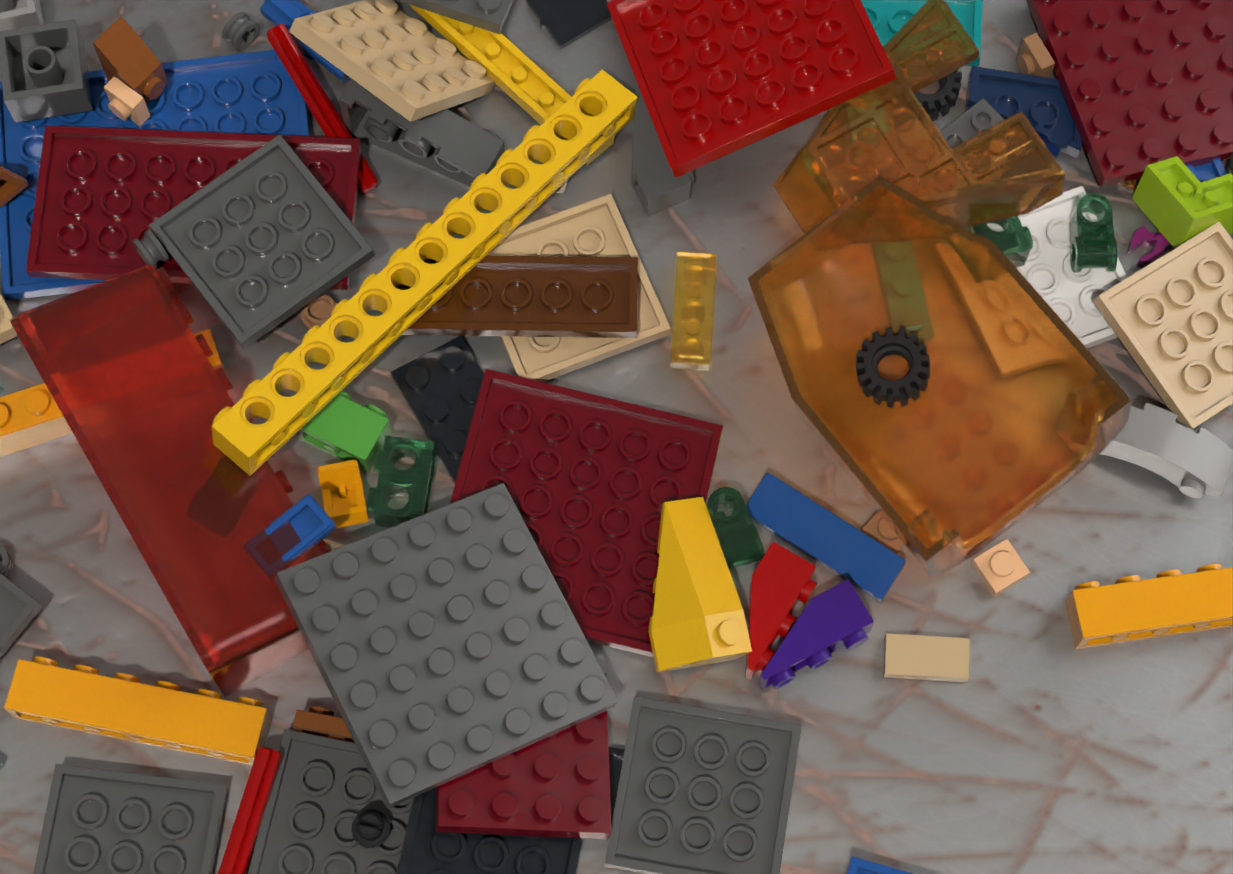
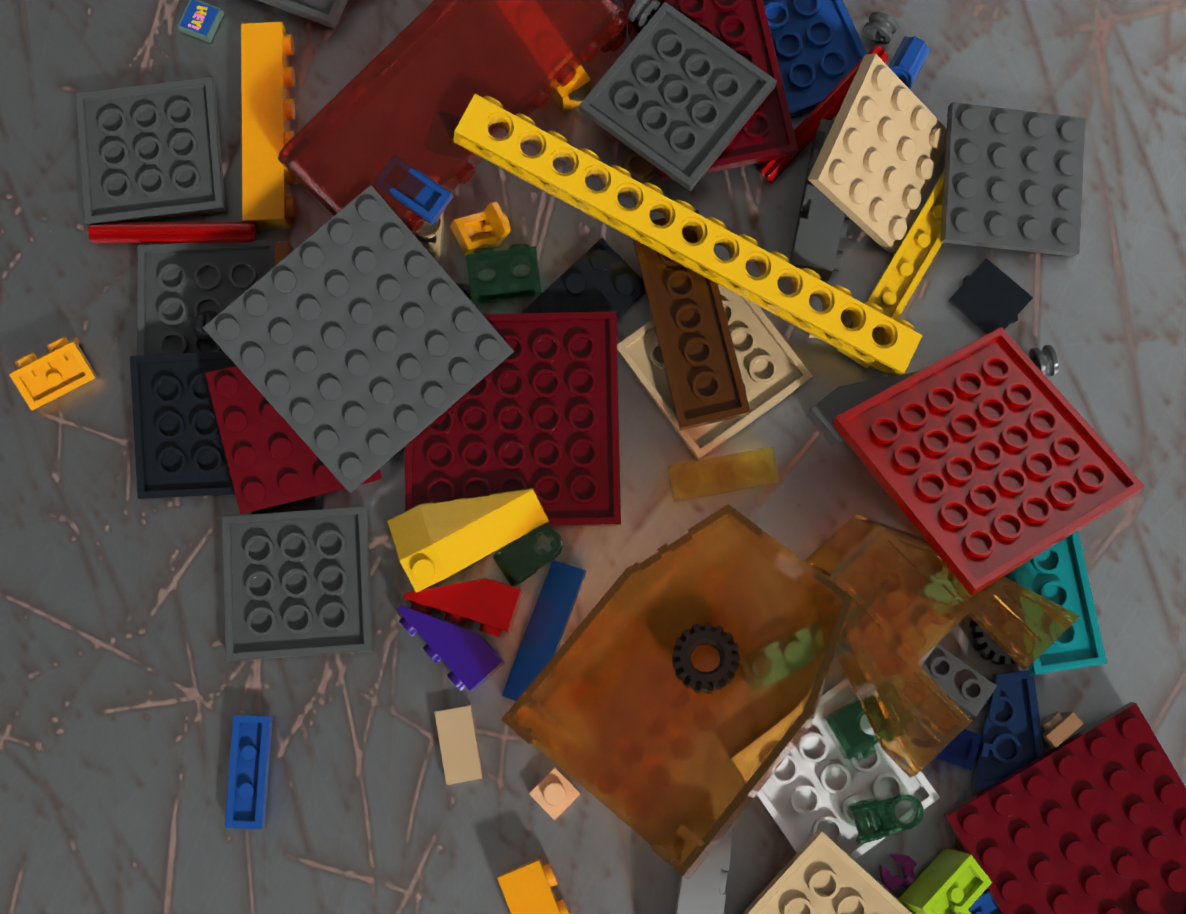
camera: 80 degrees right, 10 degrees up
bright green brick [296,390,392,473] -> none

